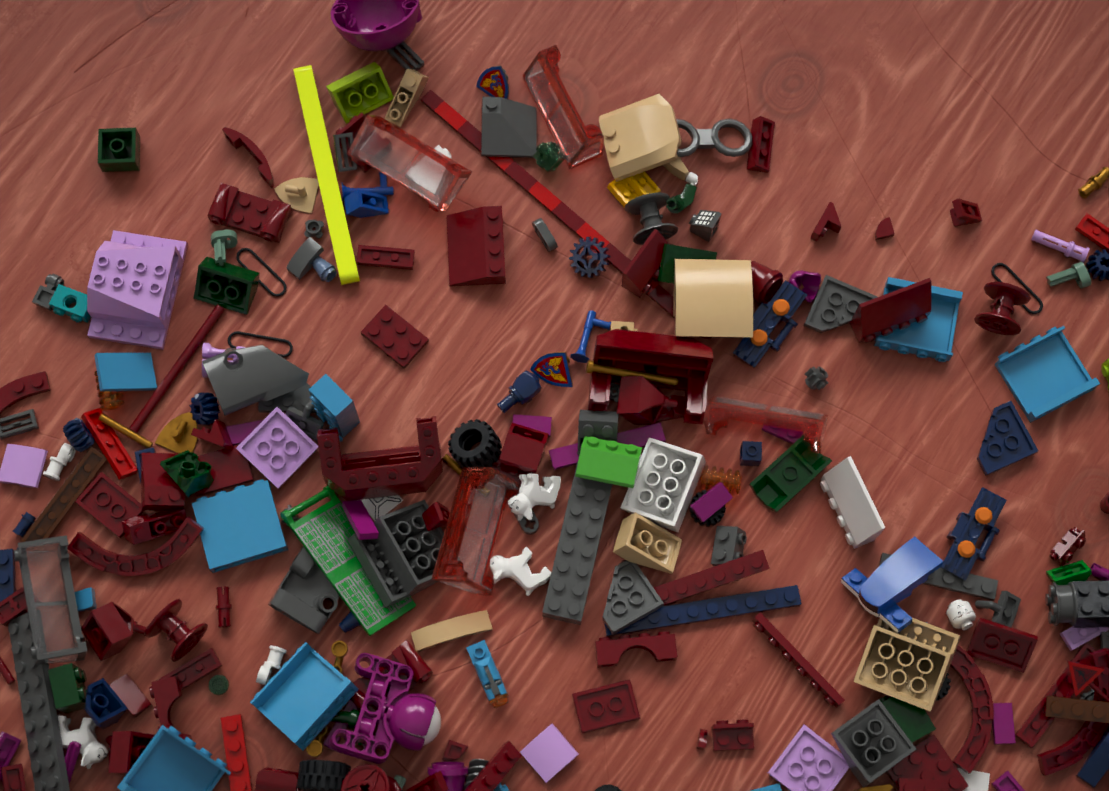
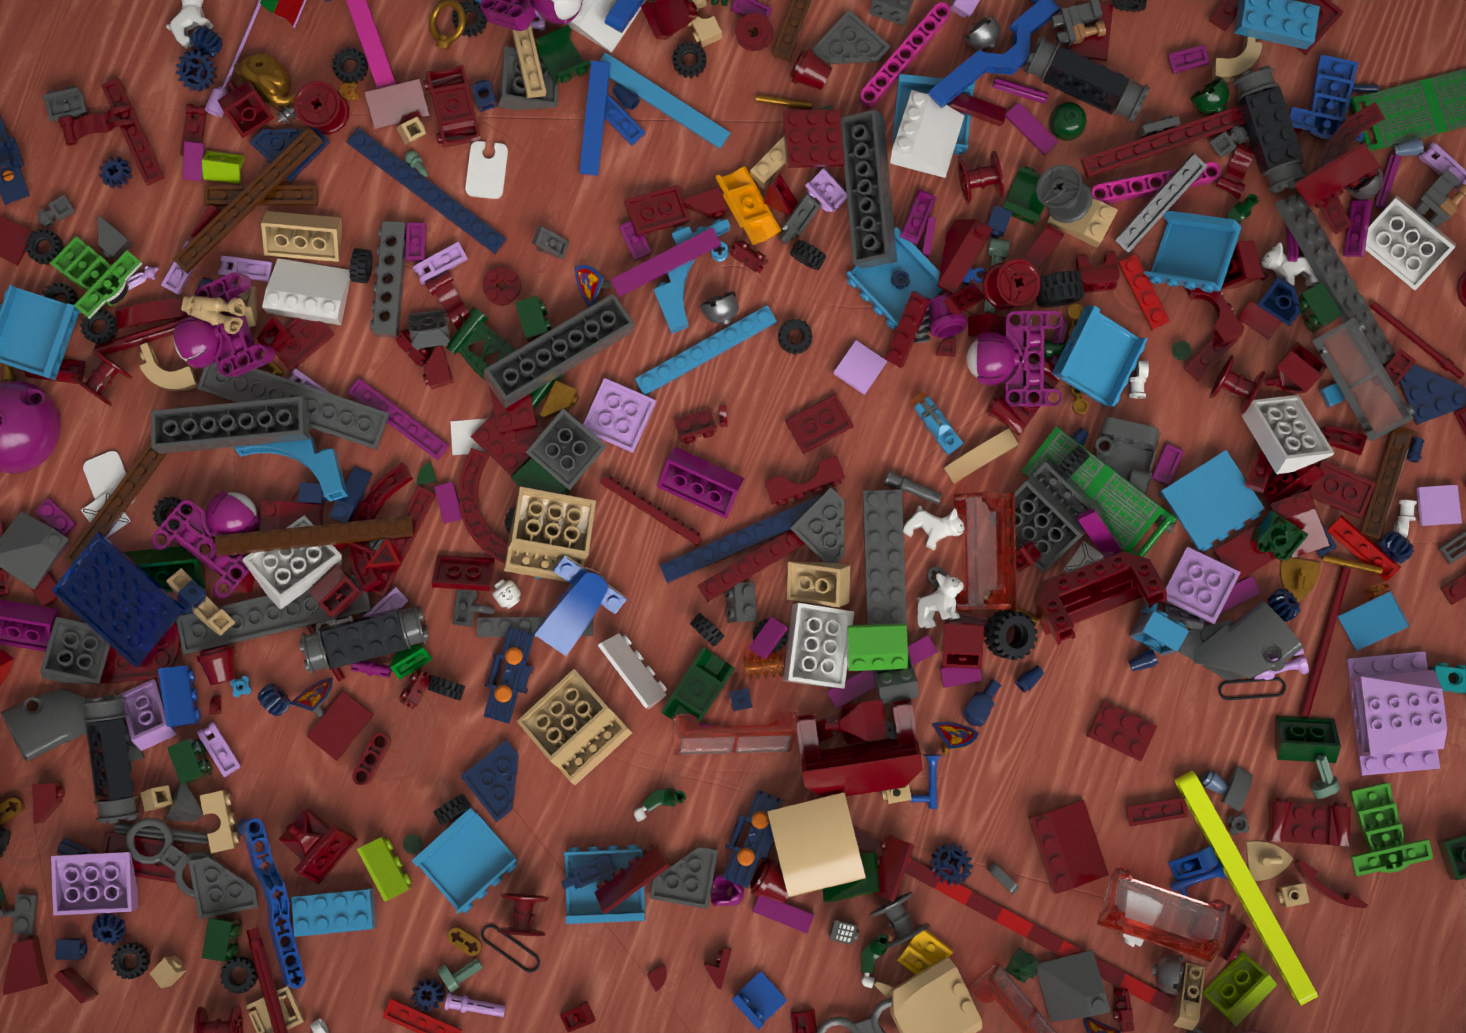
camera: 175 degrees right, 10 degrees up
dark red slope [191,419,233,450] -> none
dark red pin [216,586,232,628] -> none
black piece [236,248,287,297] -> none
dark grey tile [333,133,358,172] -> none
pearl gold bar [586,360,678,386] -> none
dark grey gear [805,366,829,390] -> none
none -> clear green plate [403,834,423,854]
none -> dark green tile [417,462,437,486]
none -> black tyre [427,675,466,701]
none -> black tyre [433,794,471,825]
none -> pearl gold beam [447,927,483,956]
none -> tan slope [517,669,632,785]
none -> dark blue hinge [561,854,616,890]
none -> dark green arm [634,788,686,822]
none -> magenta slope [657,447,745,519]
none -> black tyre [689,613,725,647]
none -> blue bracket [732,971,787,1030]
none -> magenta tile [752,896,814,933]
none -> dark grey pin [883,469,942,505]
none -> dark red slope [968,313,1007,336]
none -> dark blue cone [1015,665,1044,693]
none -> black tyre [1055,446,1090,481]
none -> dark red piece [1112,988,1135,1032]
none -> dark blue cone [1128,649,1159,672]
none -> magenta tile [1151,443,1184,486]
none -> flat silver cylinder [1152,954,1185,995]
none -> white slope [1241,395,1334,474]
none -> tan brick [1276,882,1310,907]
none -> bright green slope [1349,782,1433,877]

